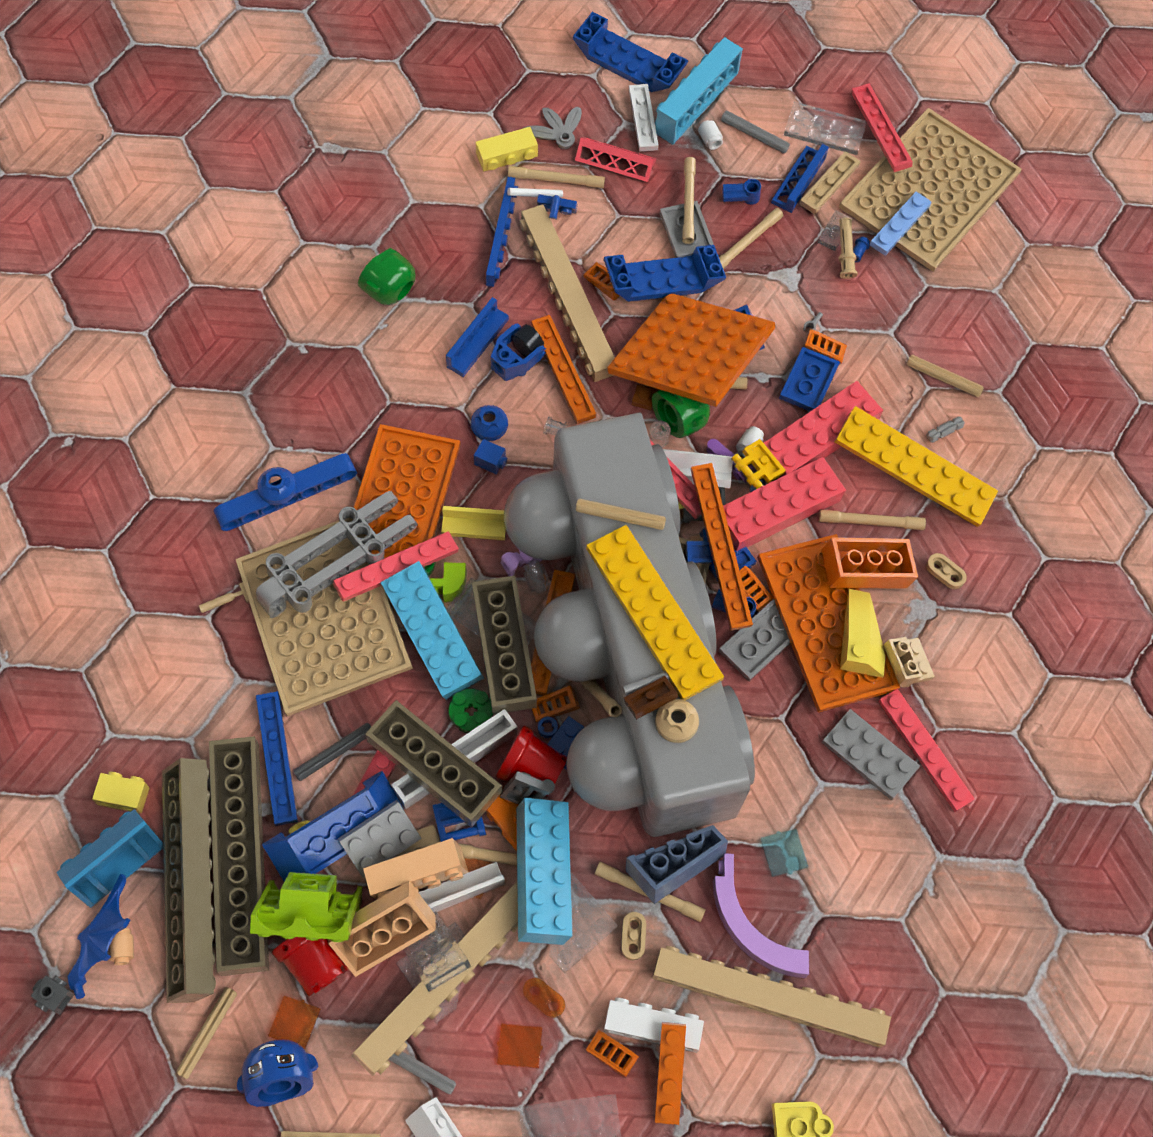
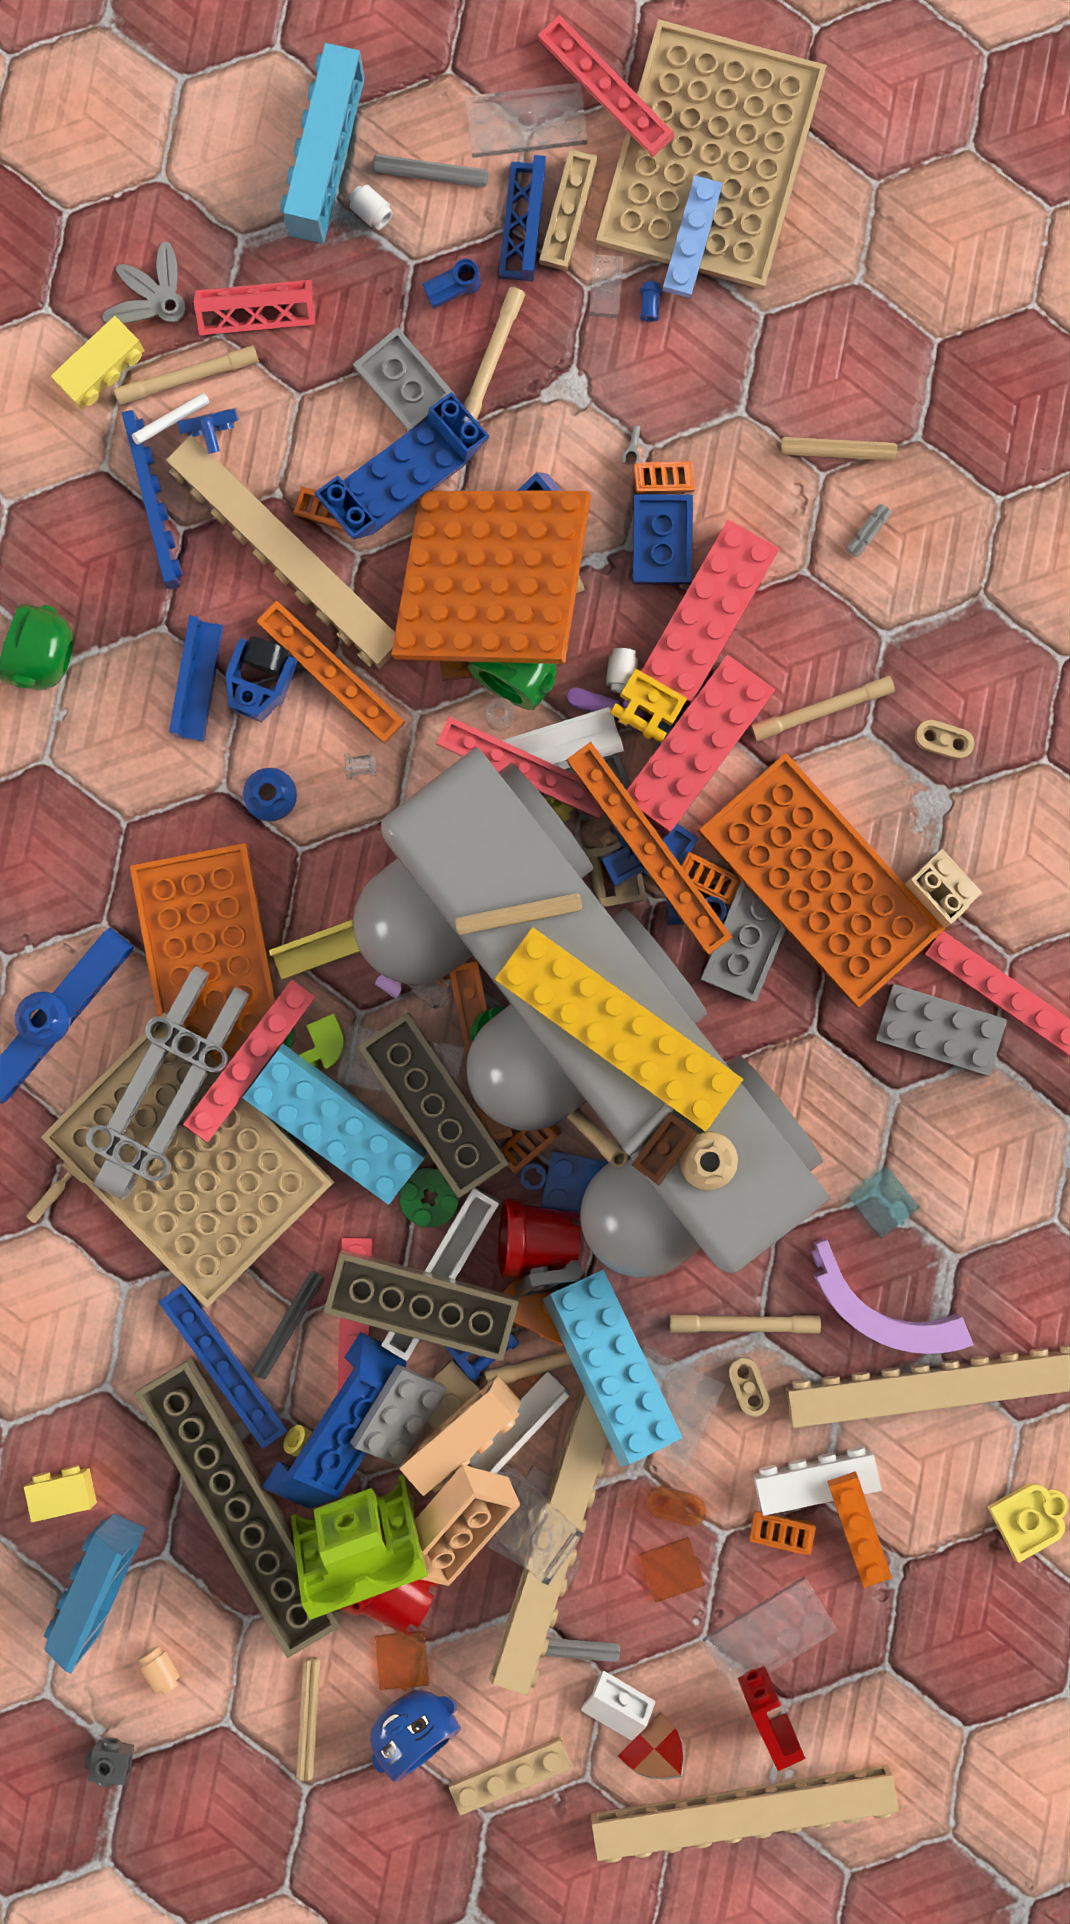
camera: 15 degrees left, 20 degrees up
blue animal [68,874,130,999] -> none
dark tan brick [162,758,216,1003] -> none
blue brick [474,439,508,475] -> none
blue slope [573,11,688,92] -> none
sand blue wedge [626,825,728,904] -> none
white plate [629,84,659,152] -> none
tan piece [682,157,696,244] -> none
orange brick [821,538,918,588] -> none
yellow plate [834,406,998,527] -> none
tan pin [839,217,858,279] -> none
light yellow wedge [840,589,886,678] -> none

